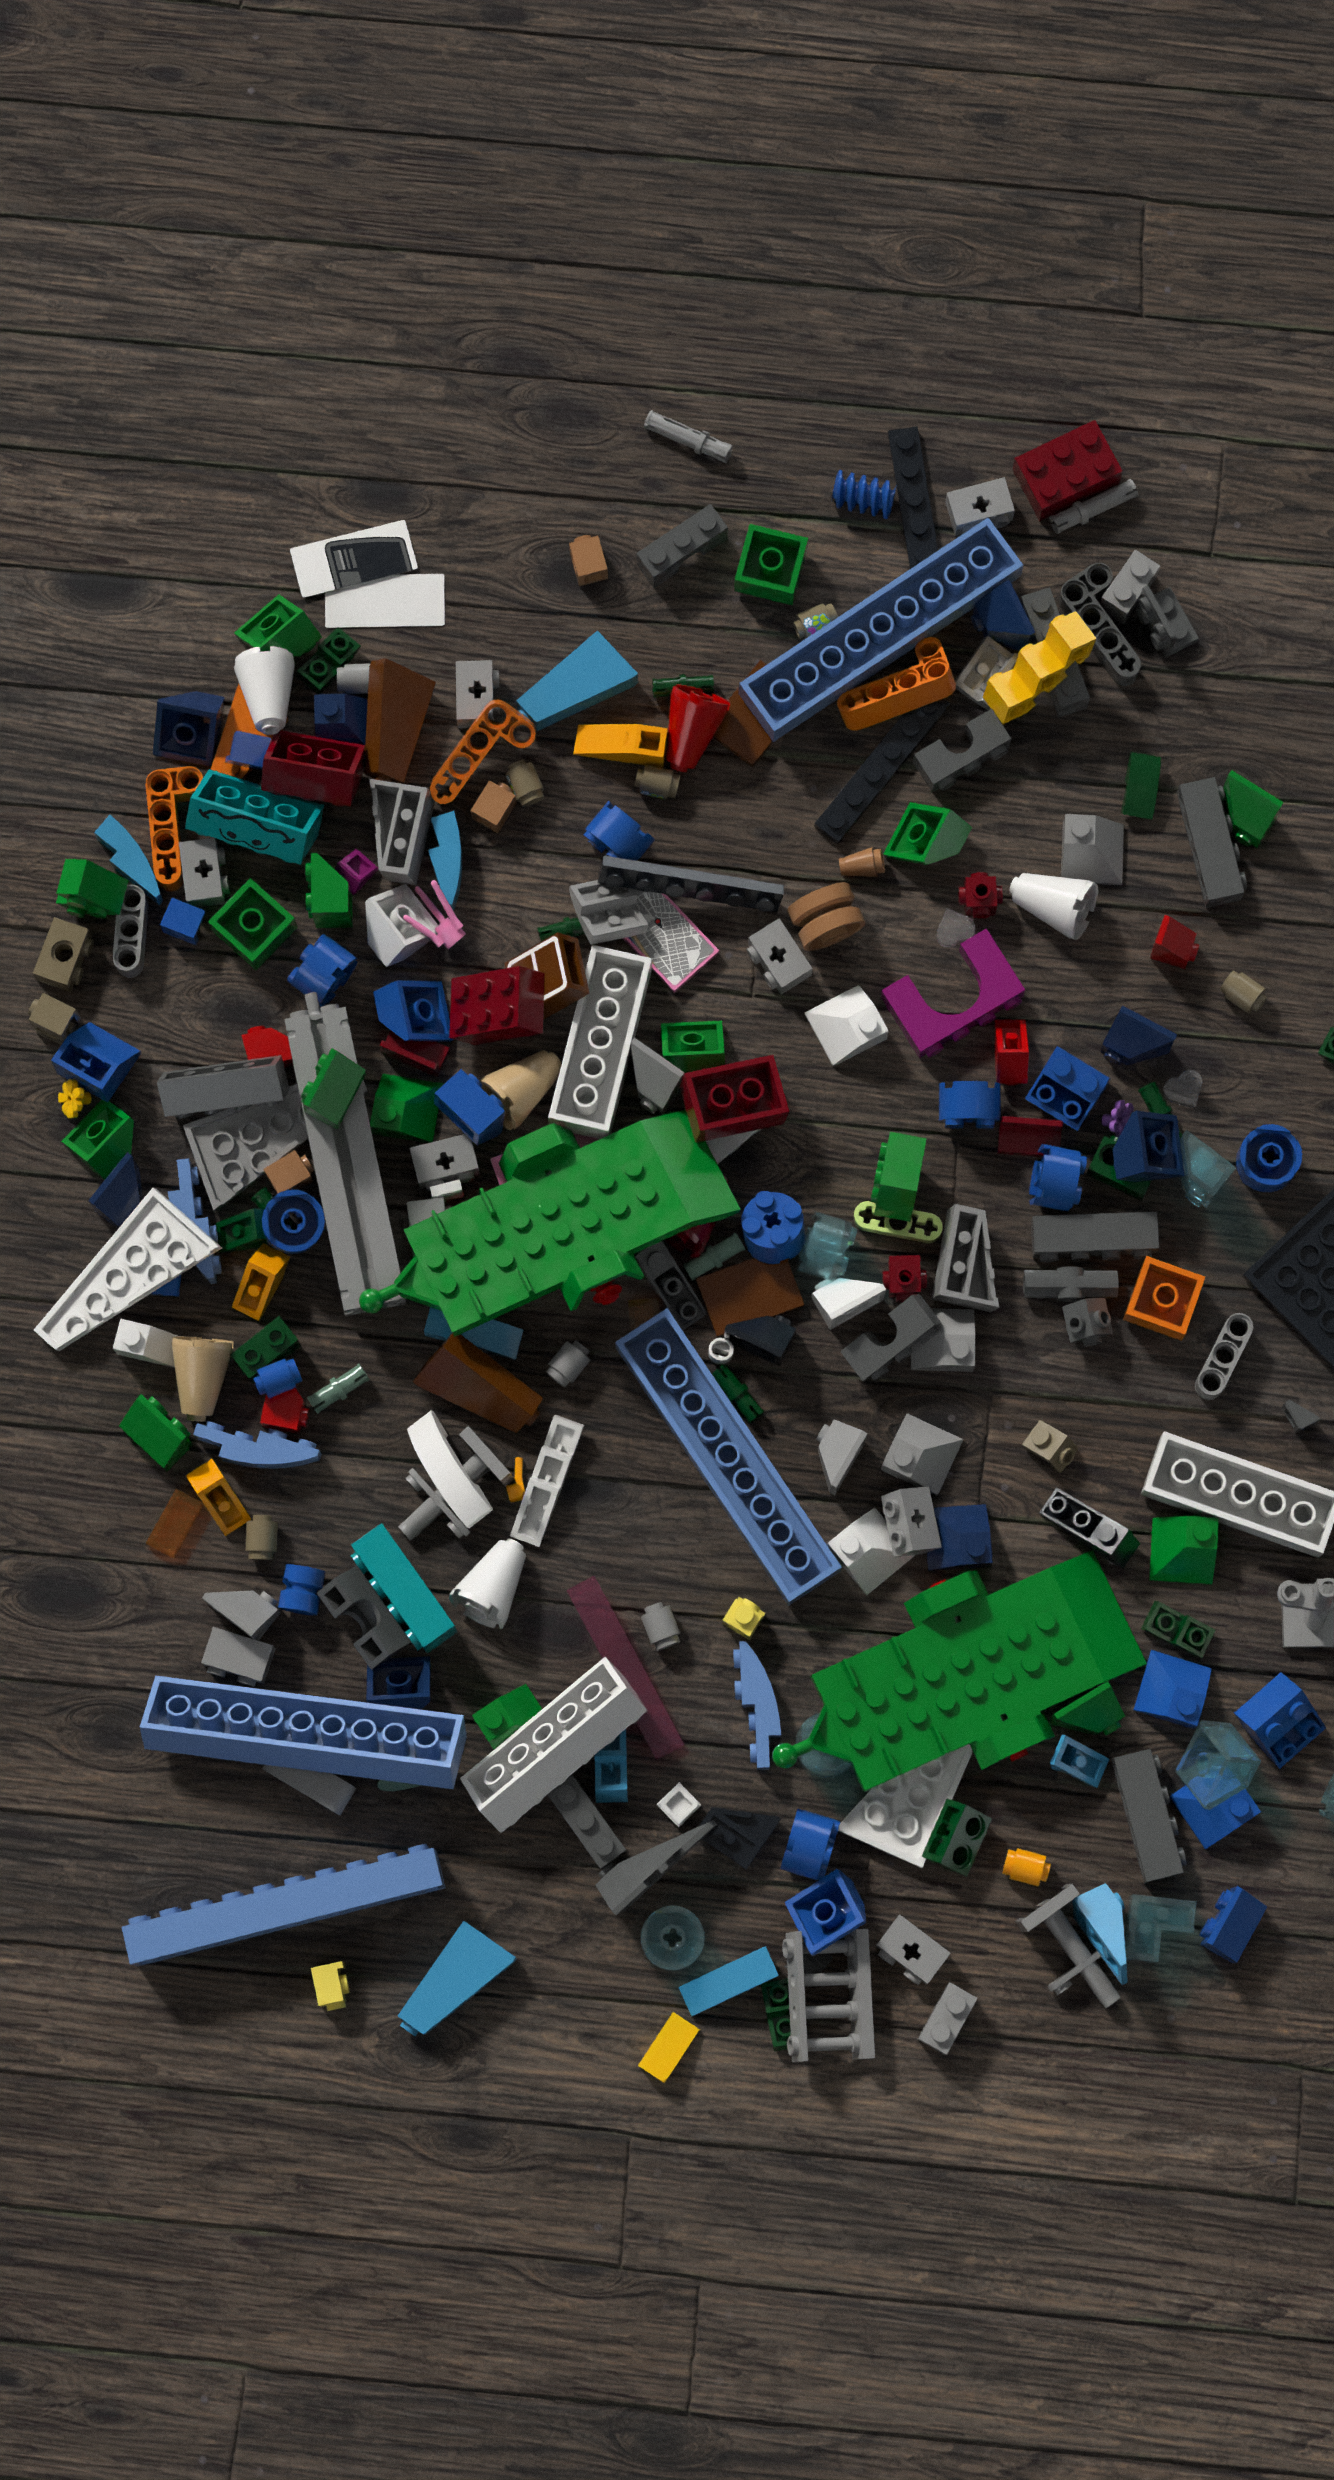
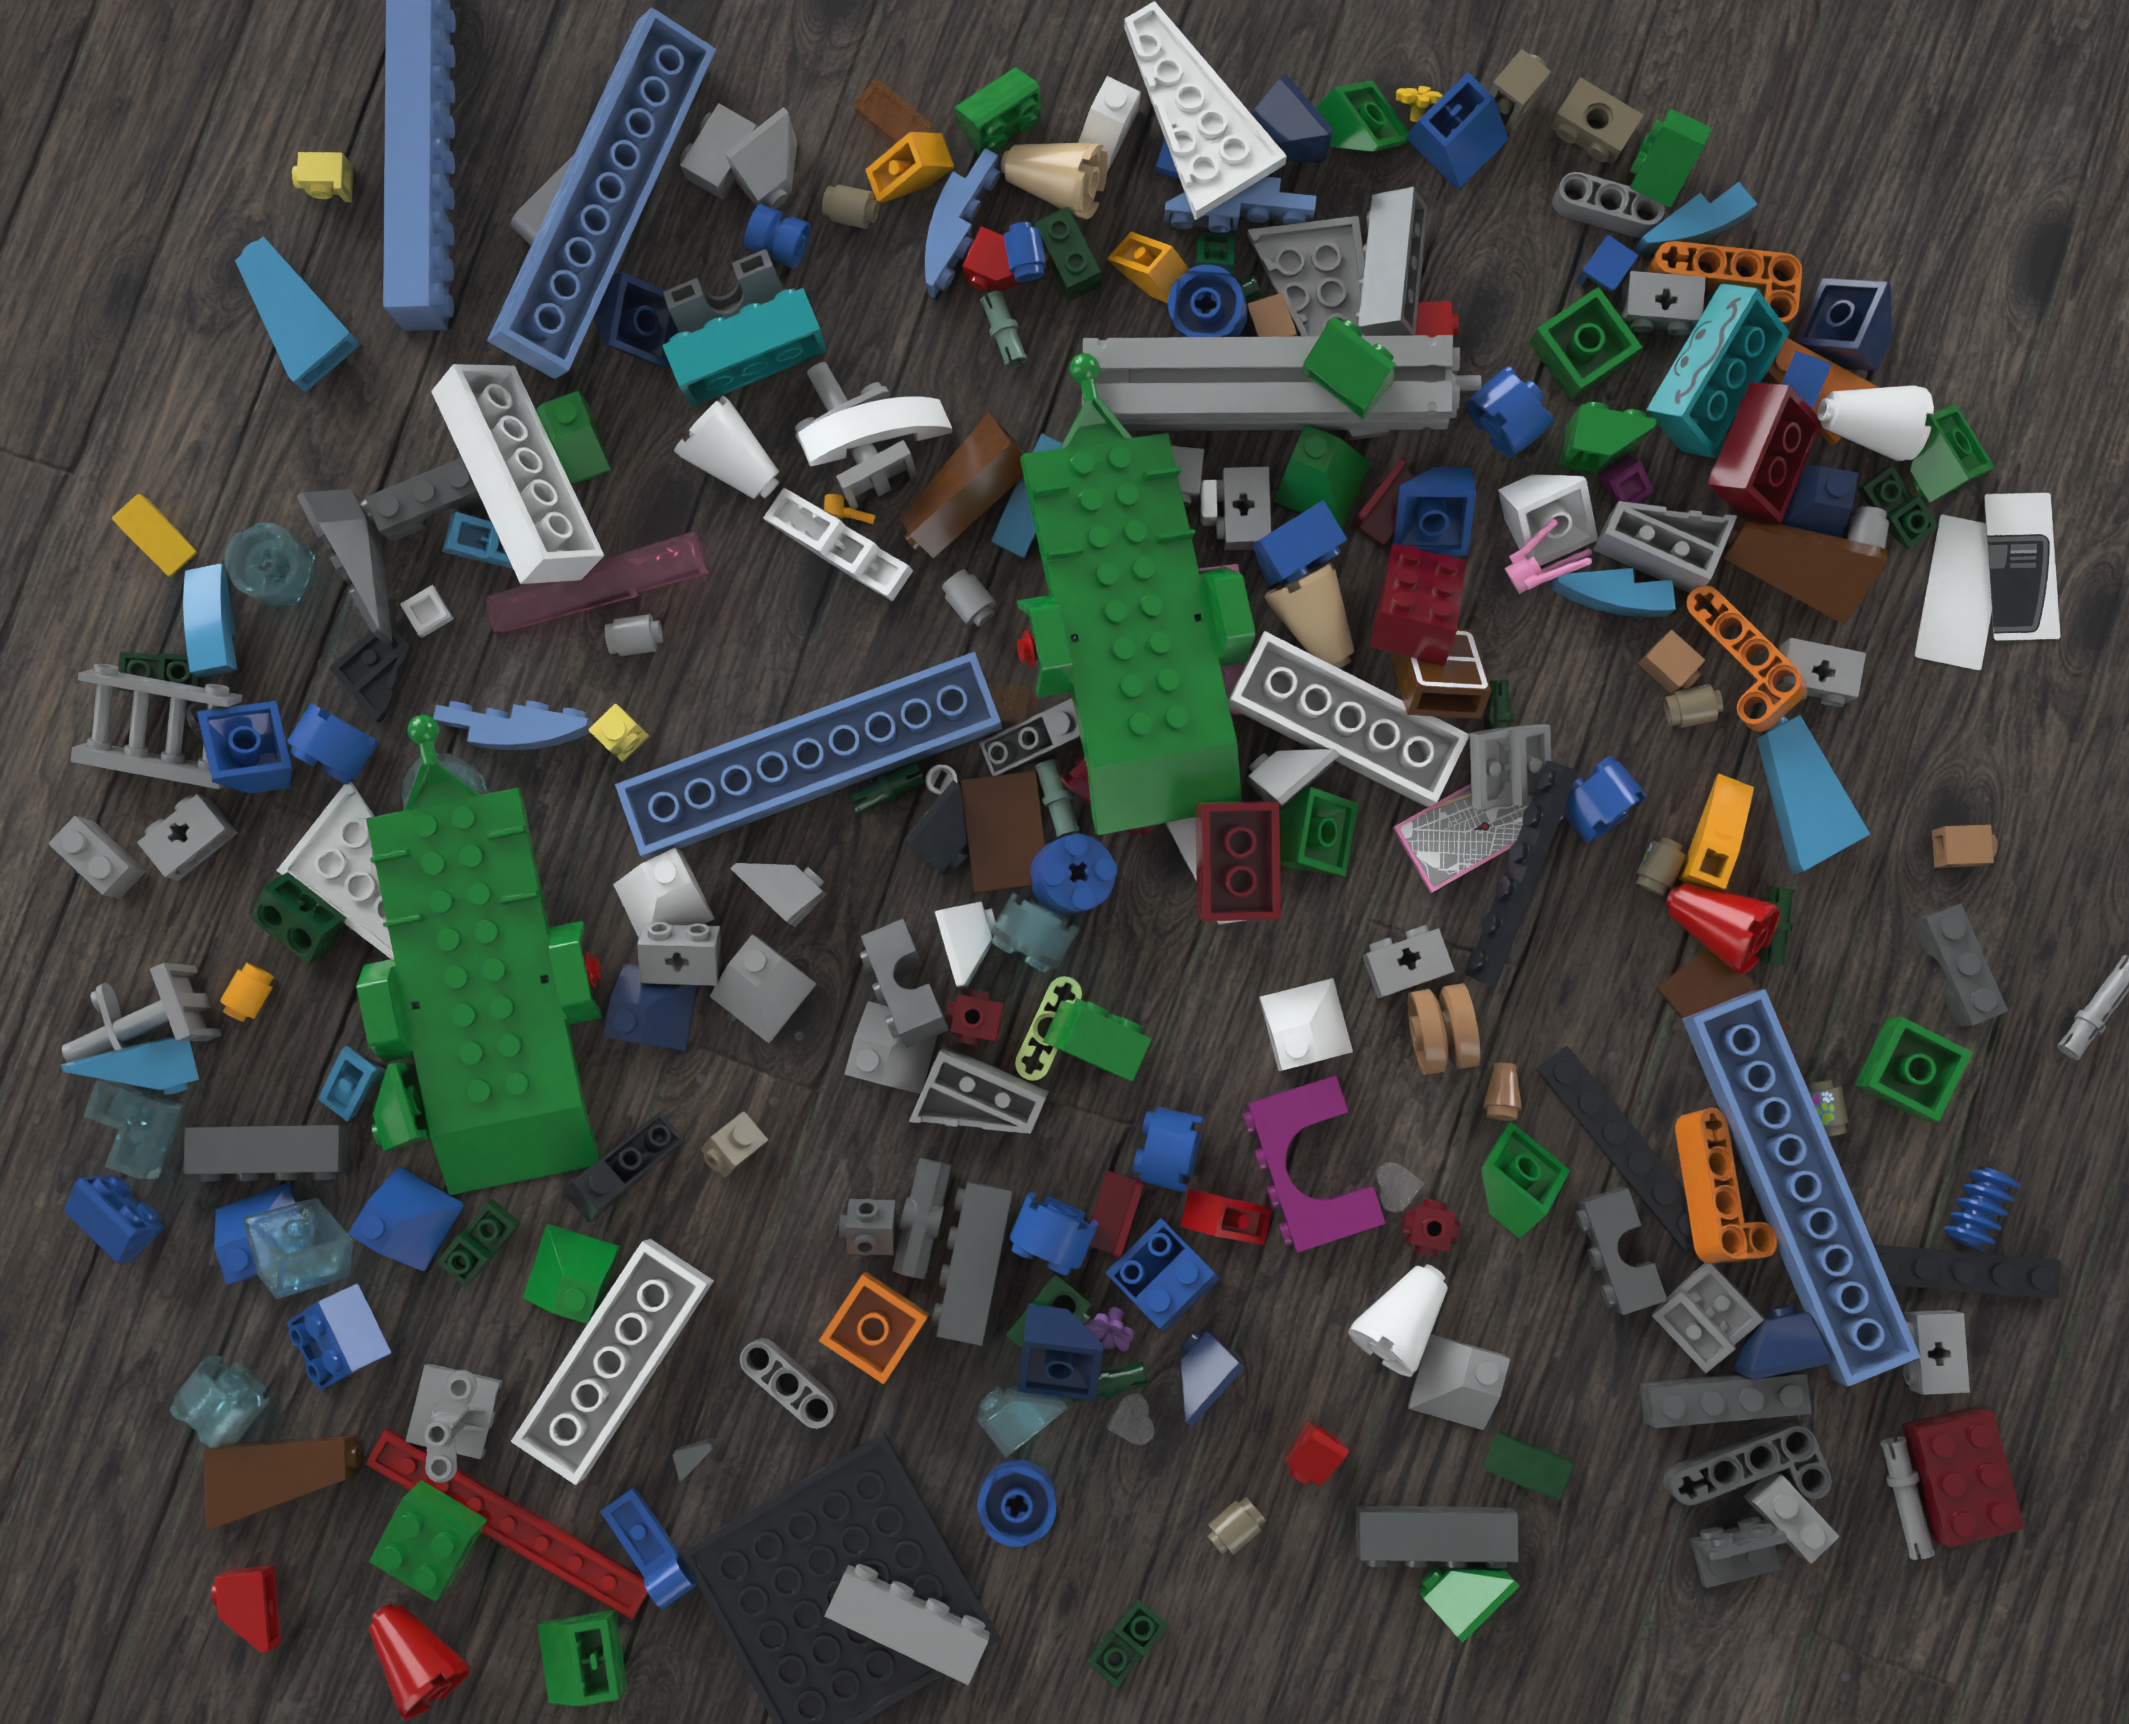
camera: 105 degrees right, 5 degrees up
yellow brick [983,611,1096,724] -> none

